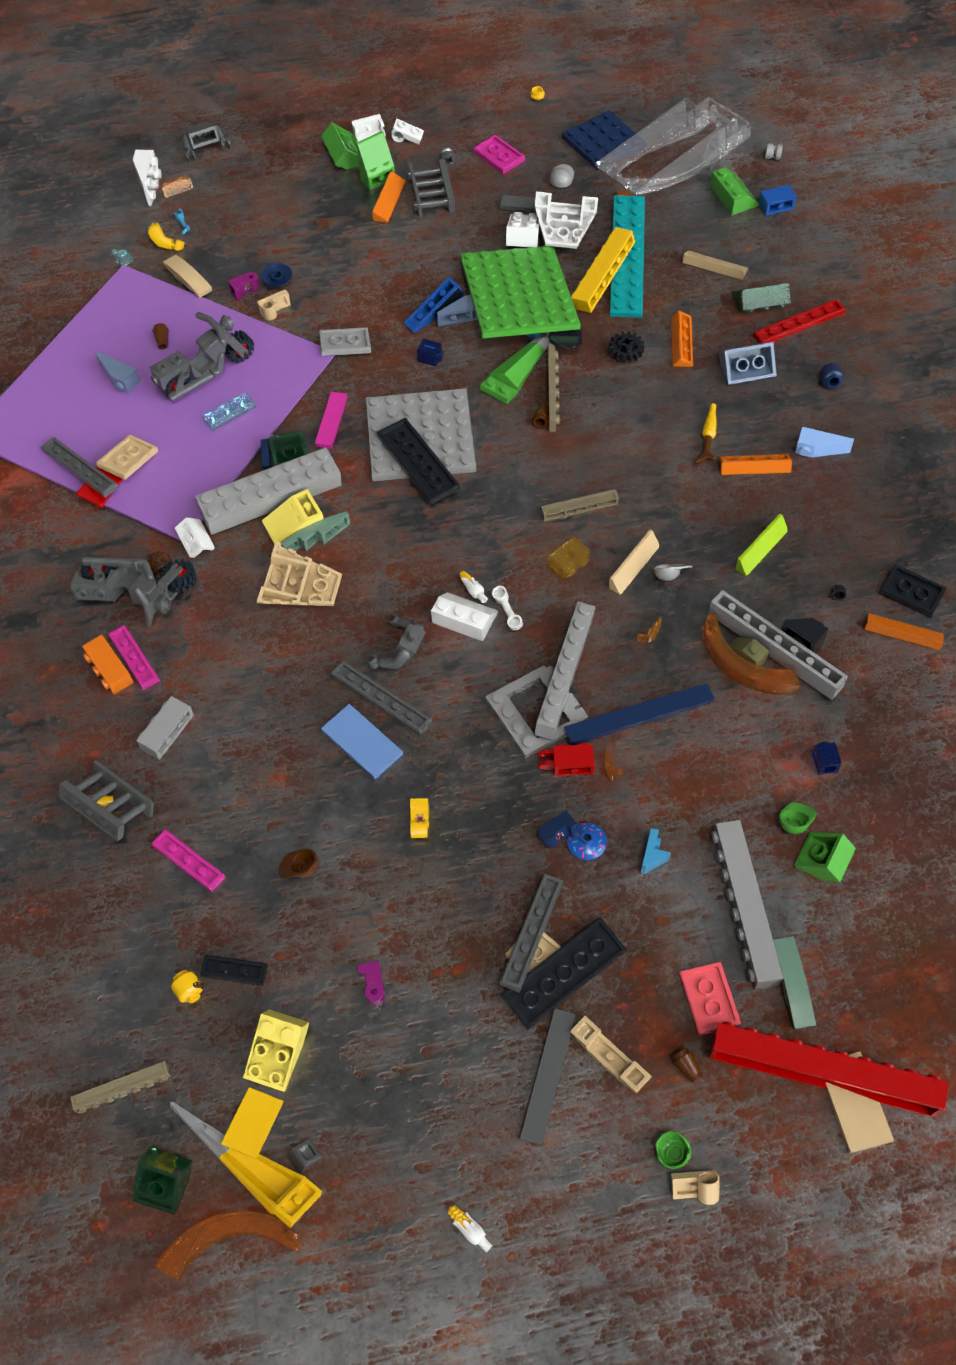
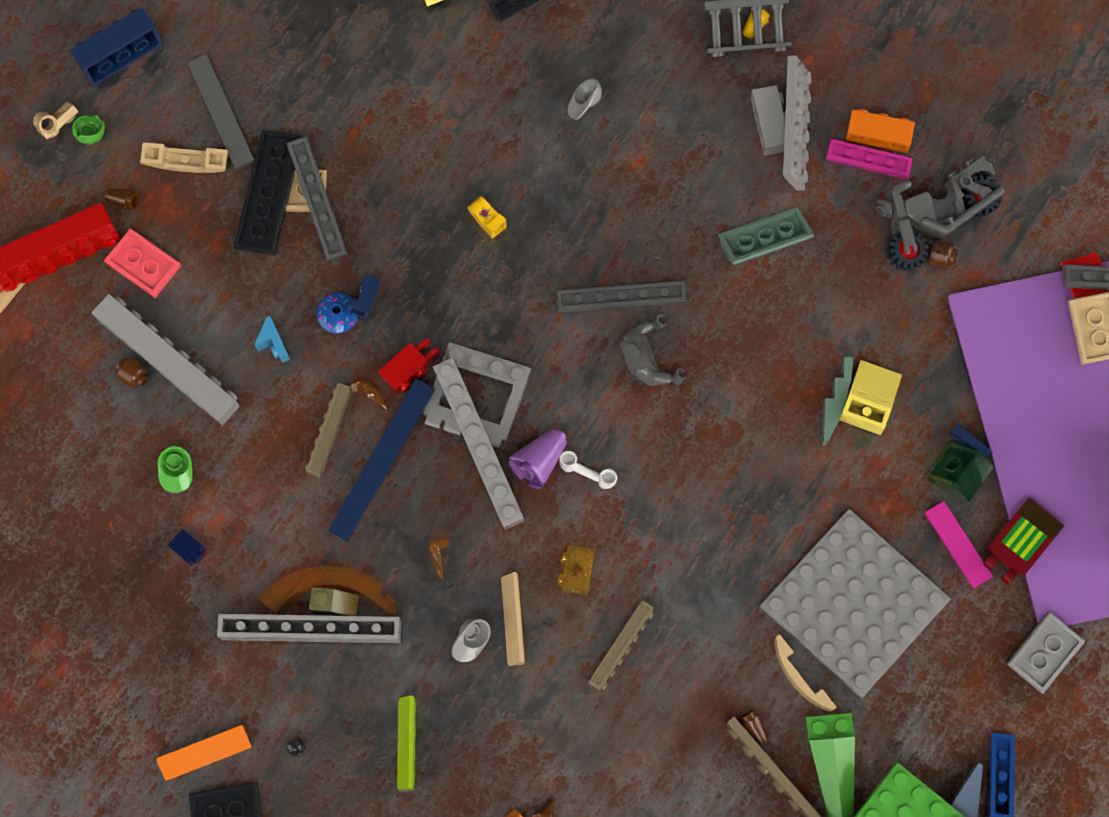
camera: 140 degrees right, 15 degrees up
dark pink tile [151,829,225,892] -> none
white panel [175,517,215,558] -> none
light grey brick [195,447,342,535] -> none
clear light blue plate [203,392,256,431] -> none
tan wedge [257,542,342,606] -> none
reddish brown cap [278,849,319,878] -> none
medium blue tile [321,704,403,780] -> none
magenta leg [357,961,385,1005] -> none
black tile [376,417,461,505] -> none
clear blue brick [417,338,444,367] -> none
white slope [431,592,498,641] -> none
white piece [459,571,488,603] -> none
sand green slope [773,936,816,1029] -> none
black slope [781,618,829,654] -> none
bright green slope [794,832,856,882] -> none
none -> dark blue brick [70,7,163,87]
none -> reddish brown head [115,357,149,389]
none -> dark tan piece [305,383,352,479]
none -> medium lavender cone [509,429,567,489]
none -> light grey cap [568,78,602,120]
none -> sand green slope [718,207,814,265]
none -> tan slope [774,634,836,712]
none -> light grey plate [783,56,812,191]
none -> tile [983,498,1065,585]

